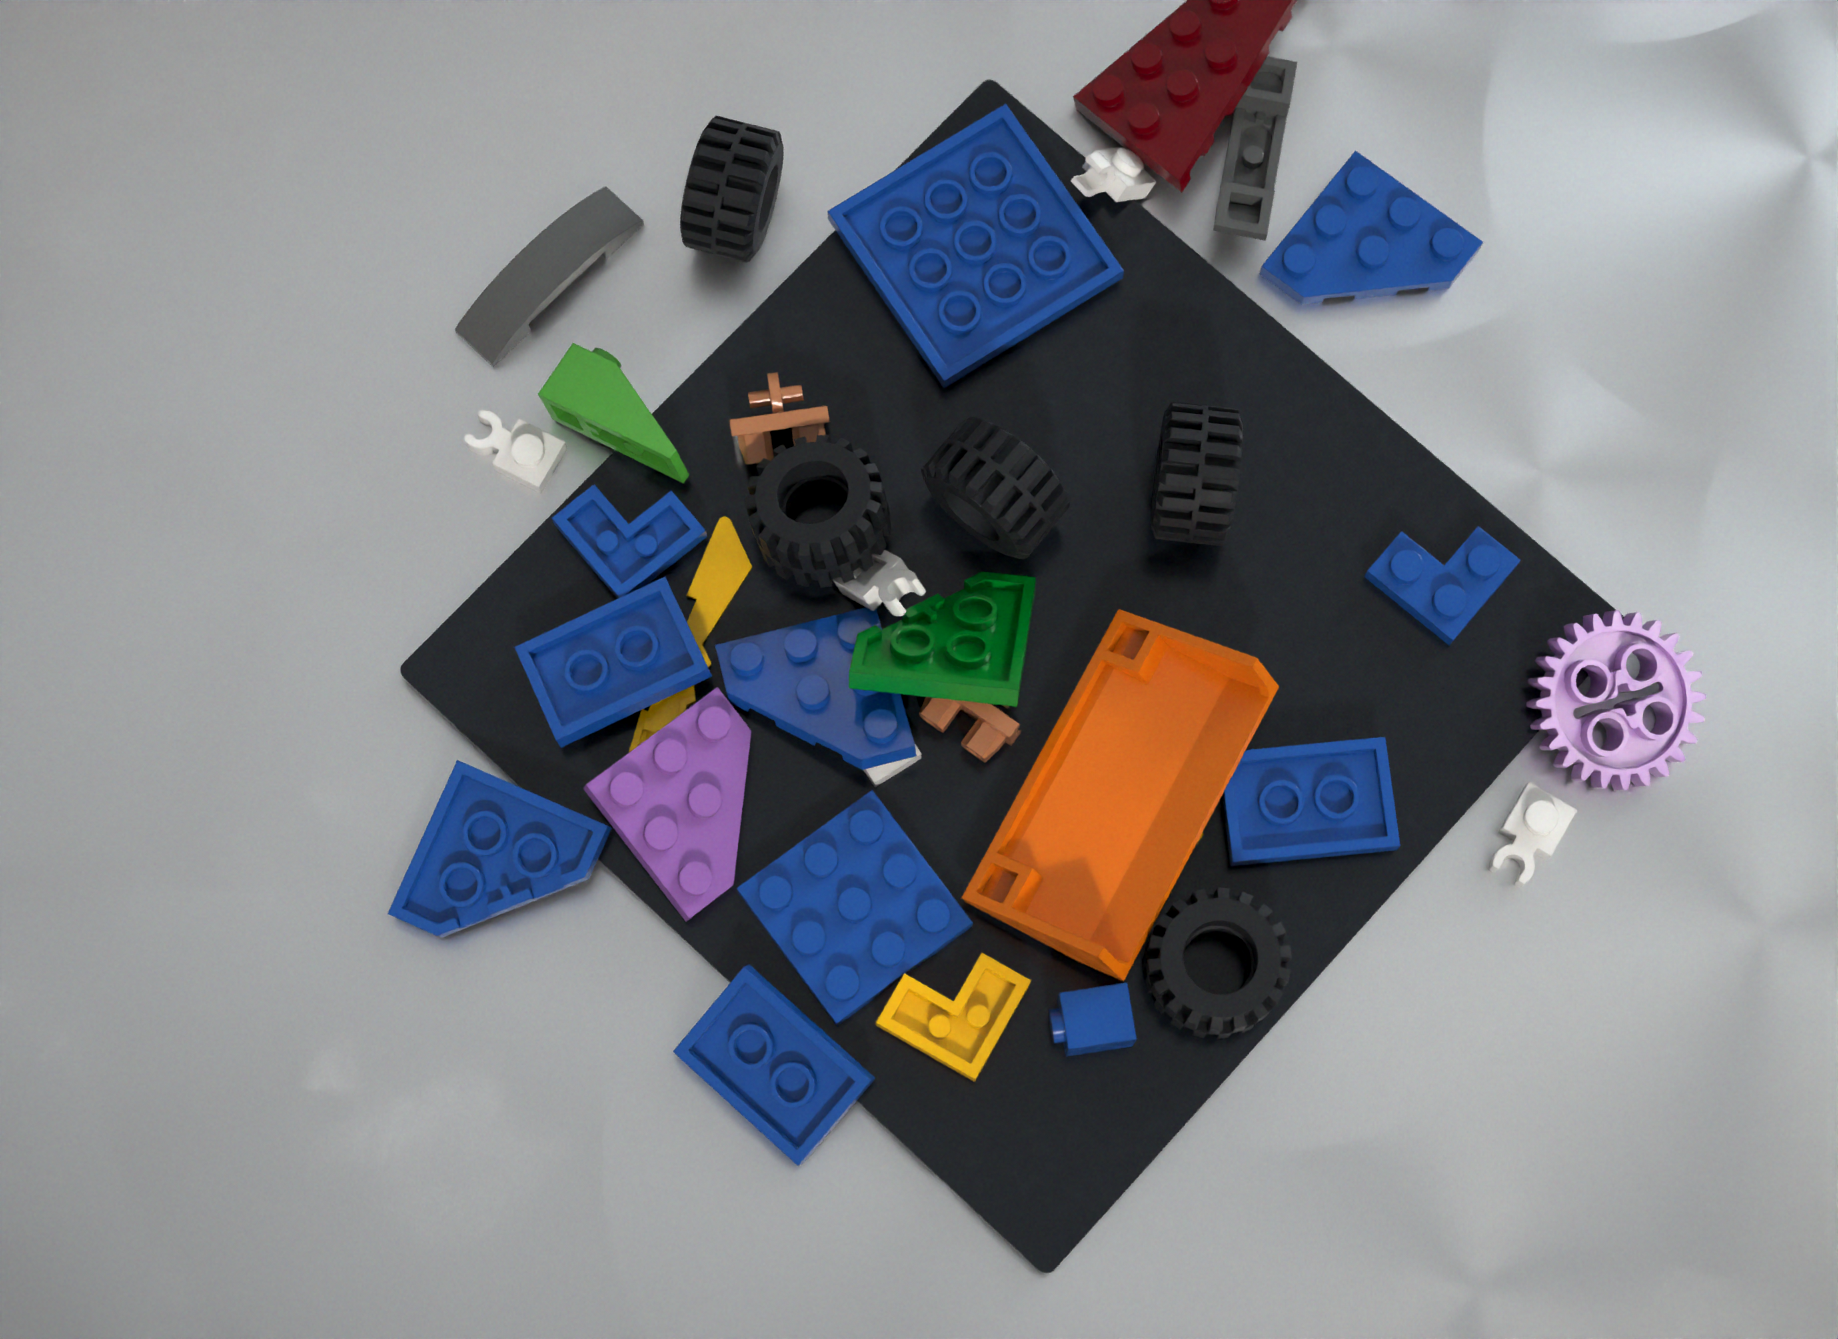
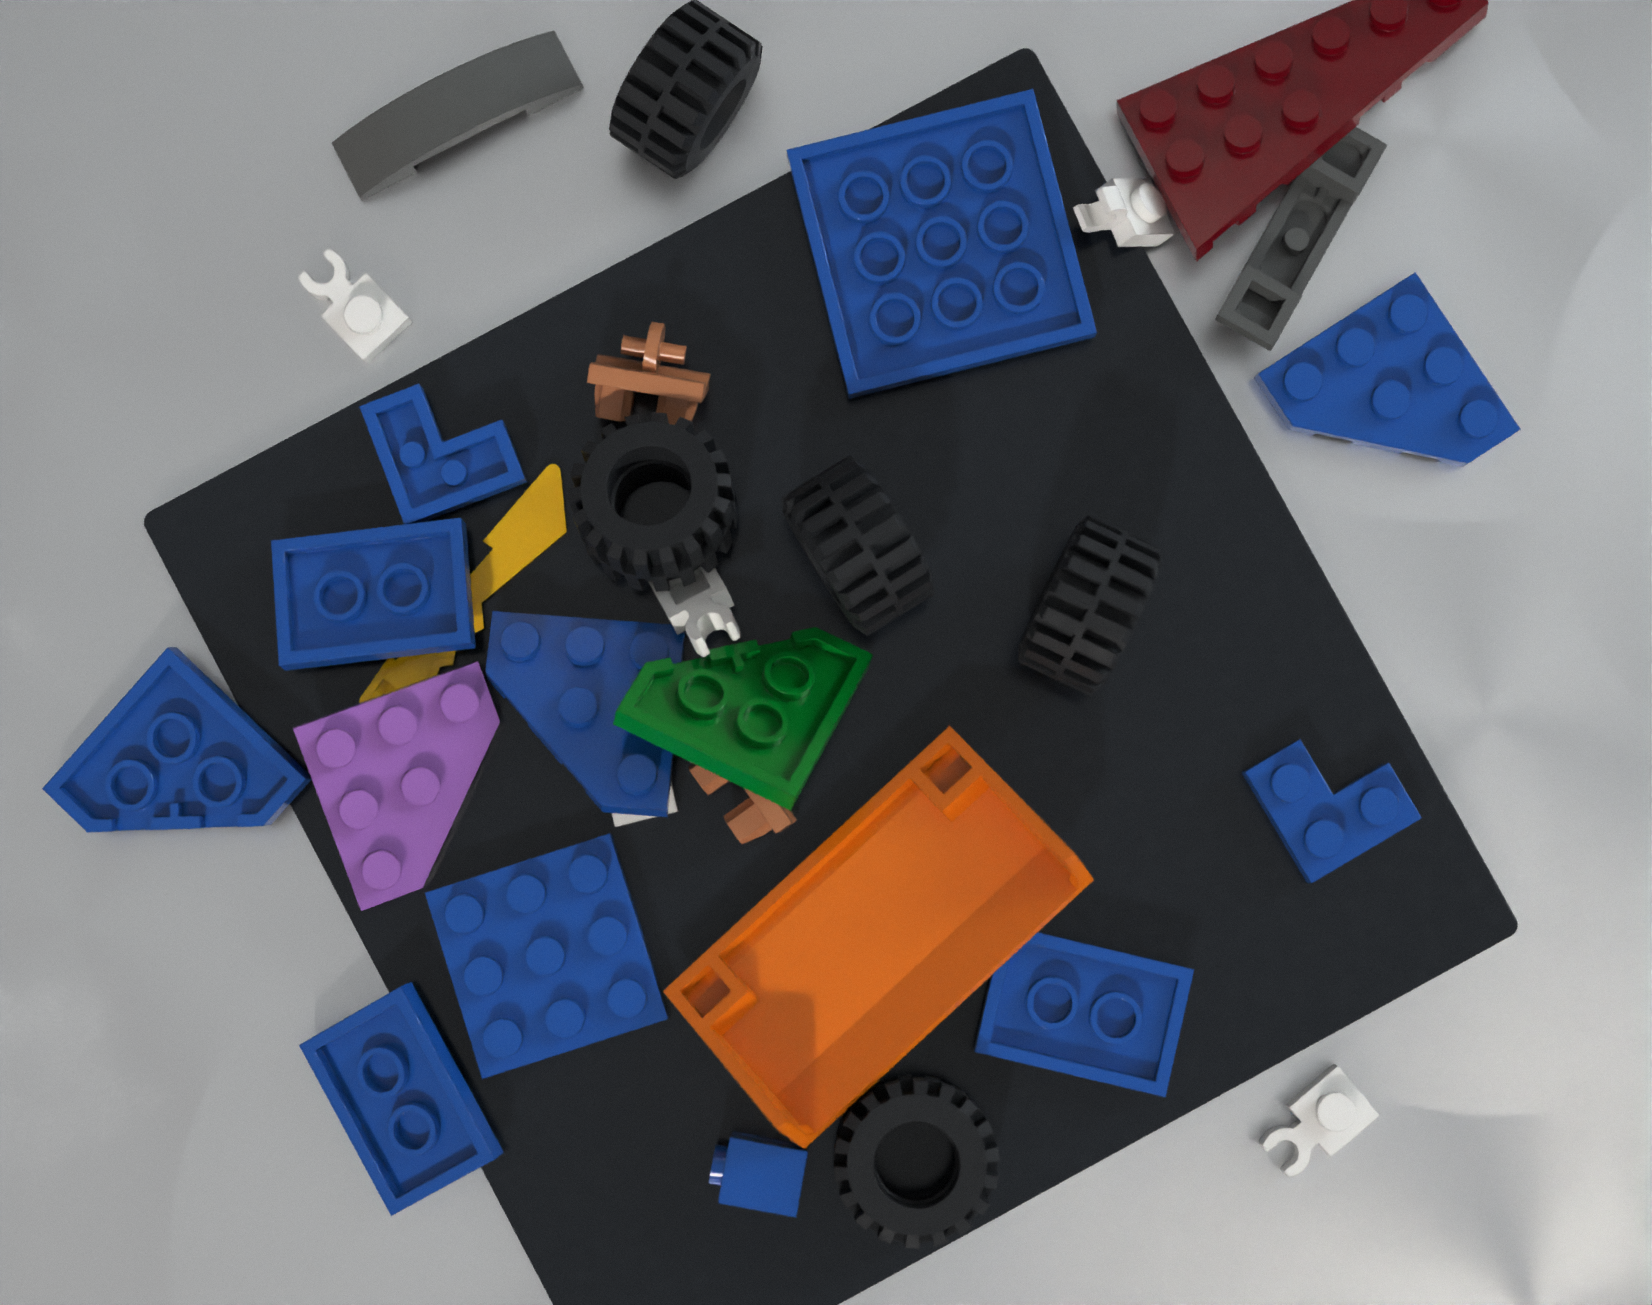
camera: 20 degrees right, 10 degrees up
bright green slope [538,343,689,483] -> none
yellow plate [876,953,1031,1082] -> none
lavender gear [1526,610,1706,790] -> none

